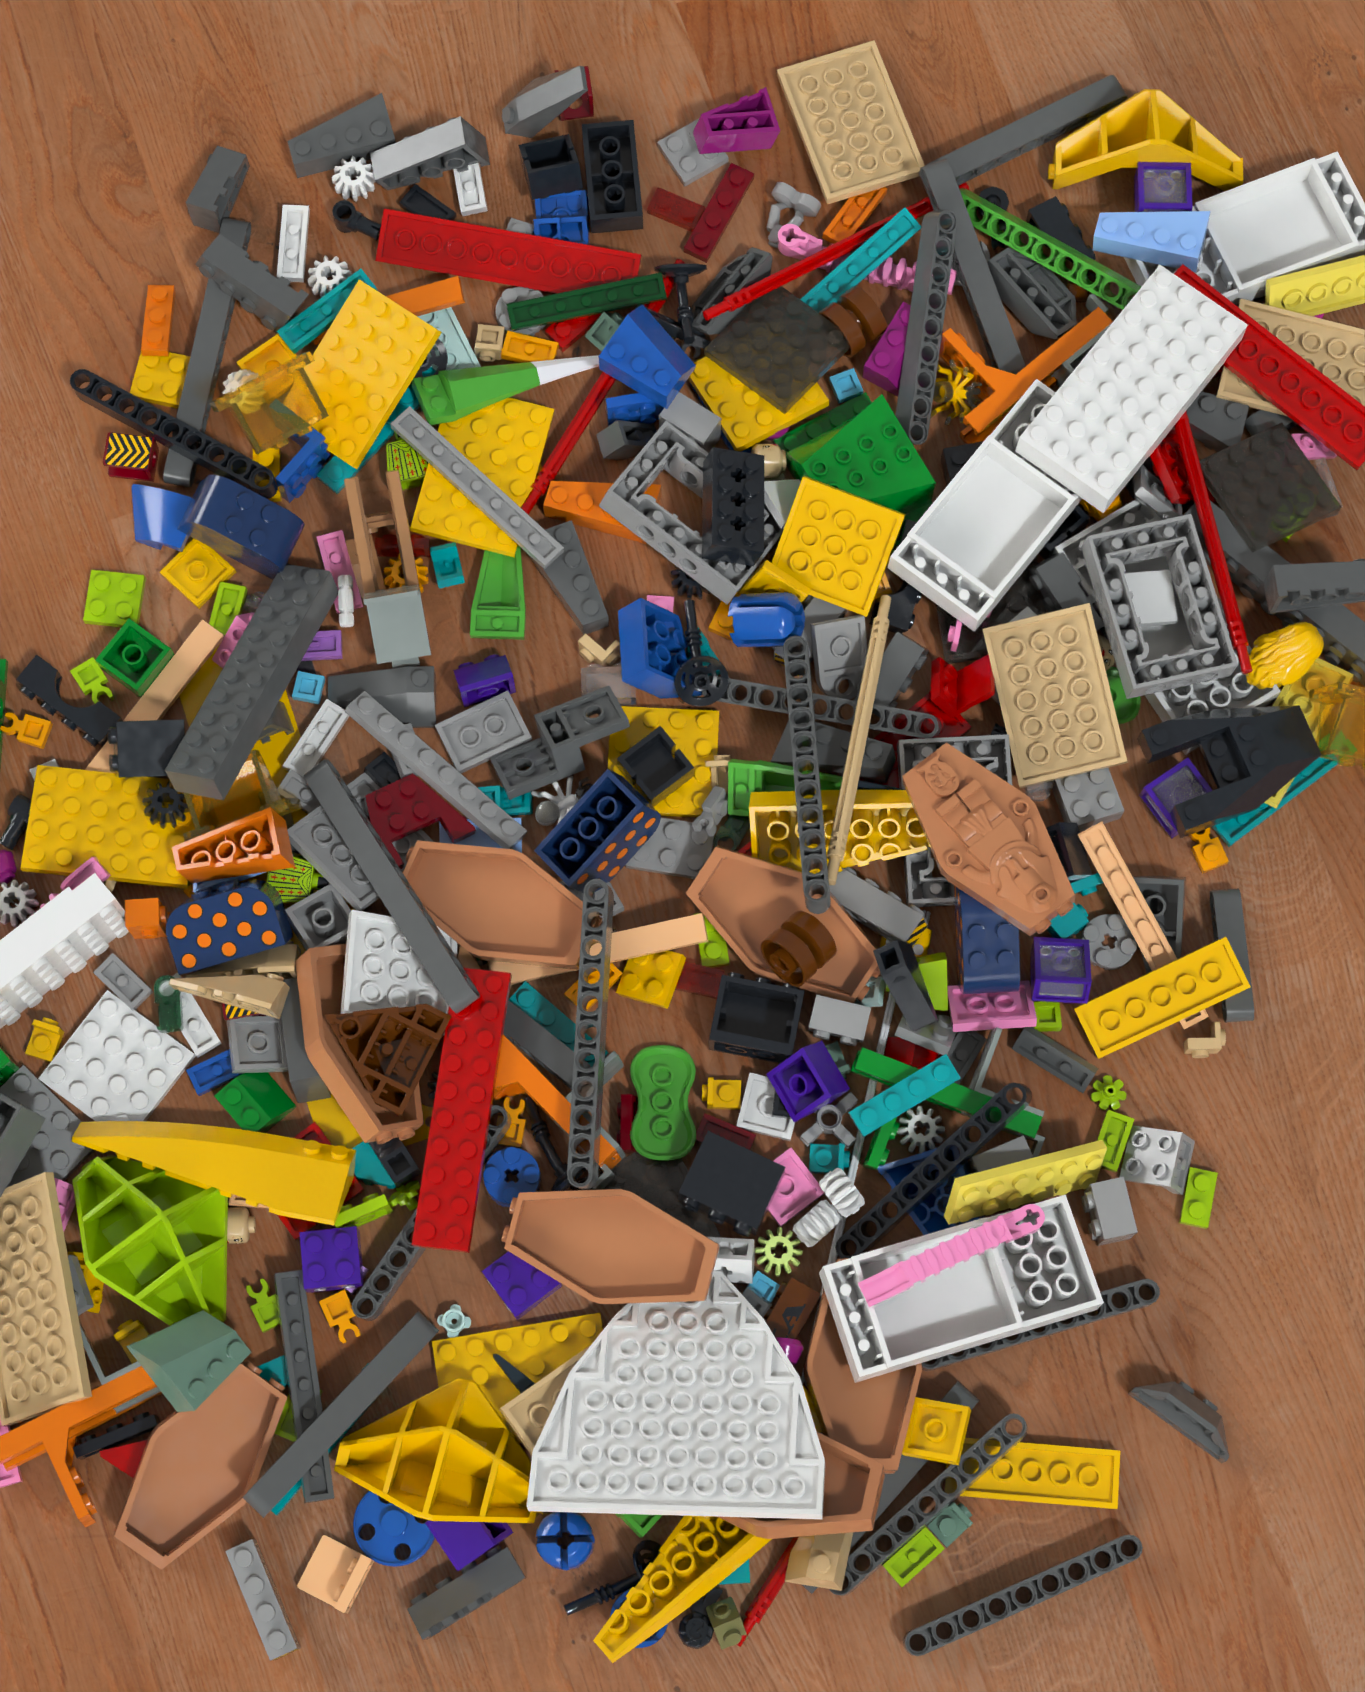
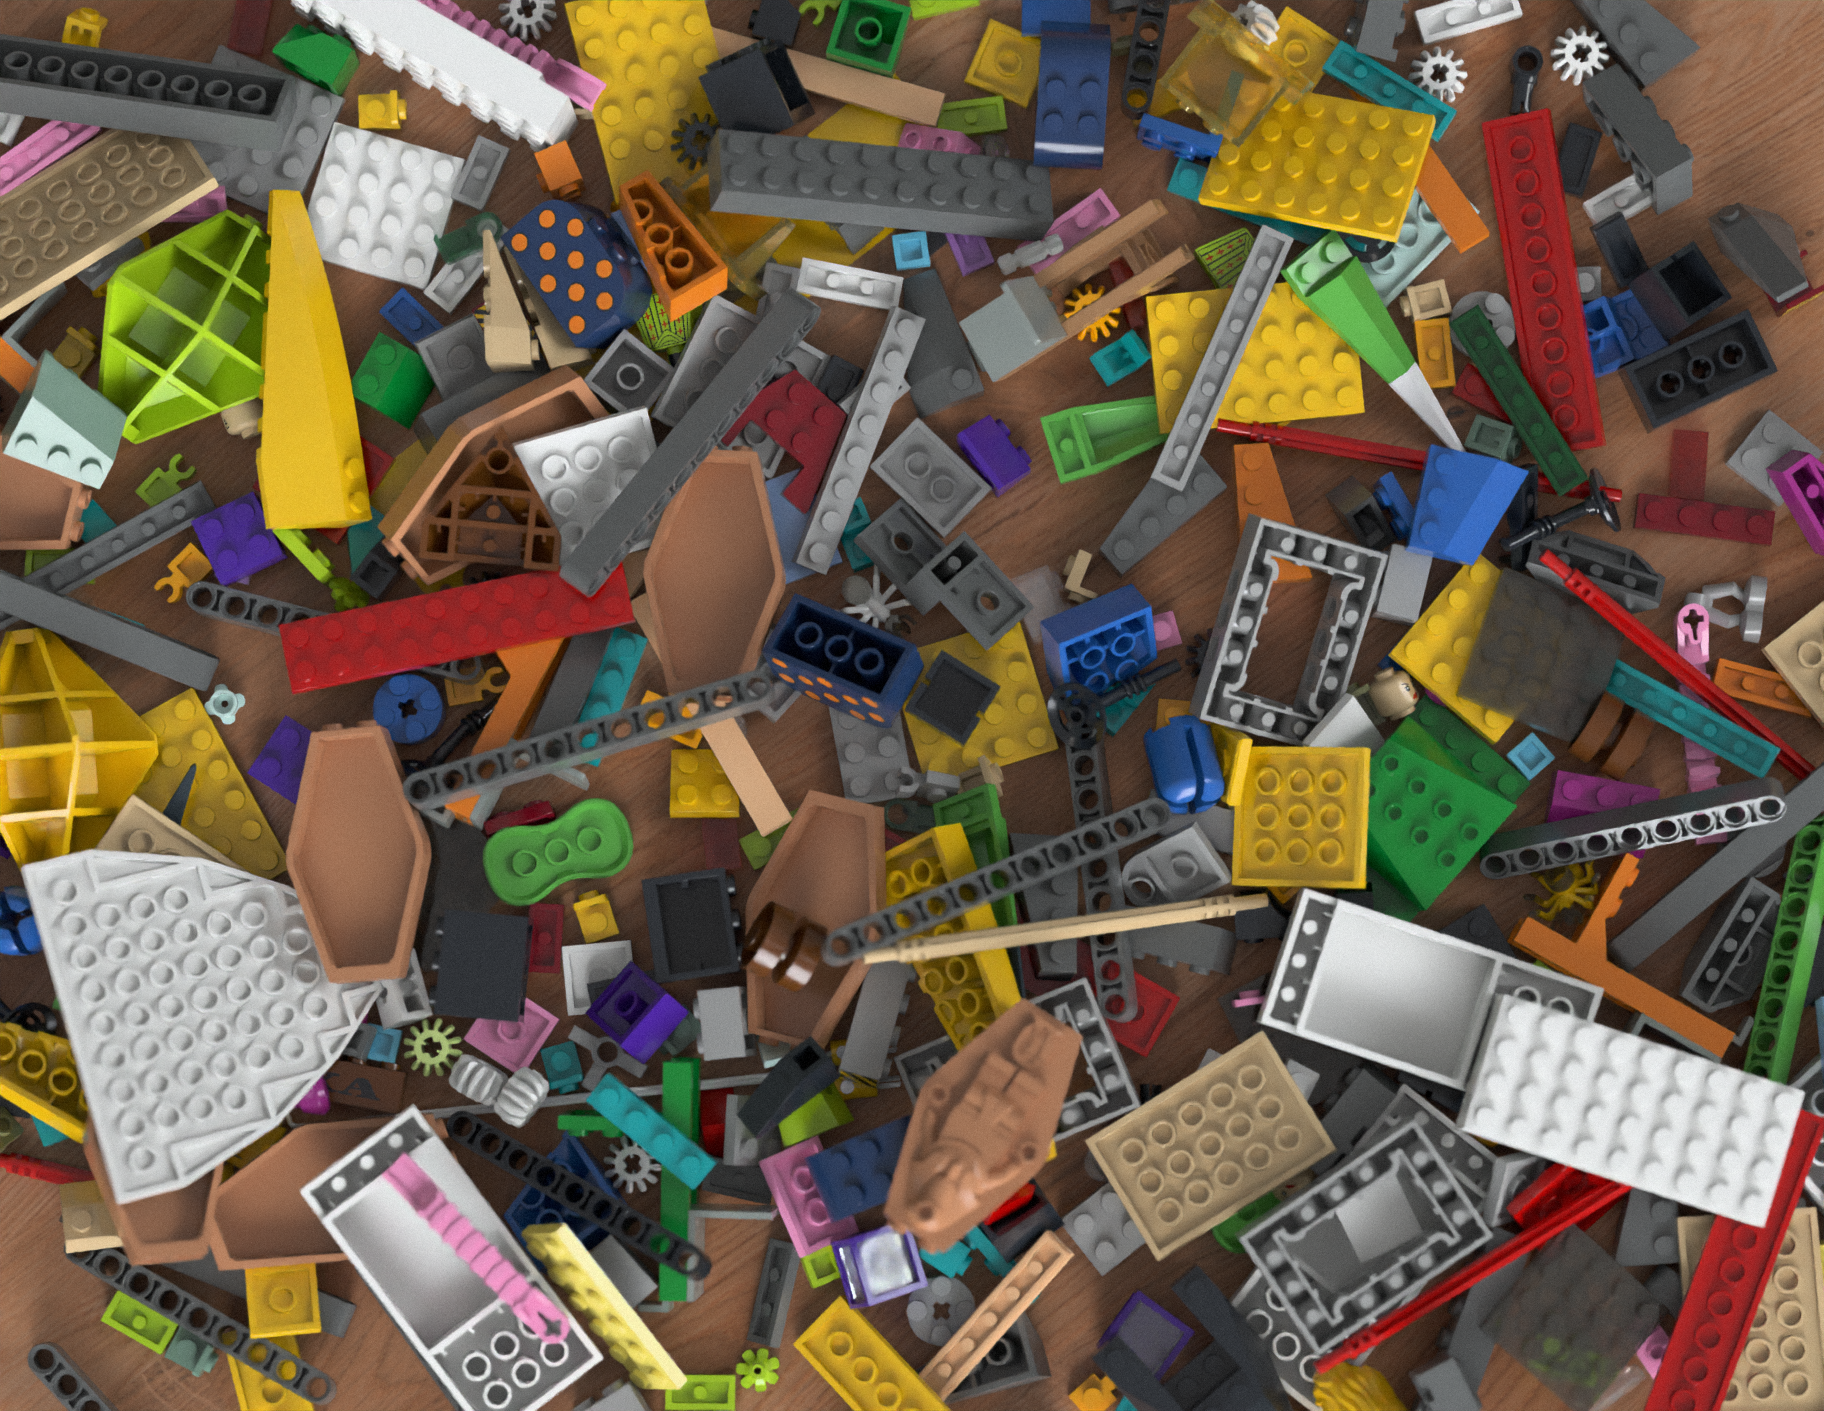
camera: 70 degrees right, 10 degrees up
black brick [702,447,765,566] -> none
red bracket [931,654,995,718] -> none
none -> black tile [1589,211,1649,288]

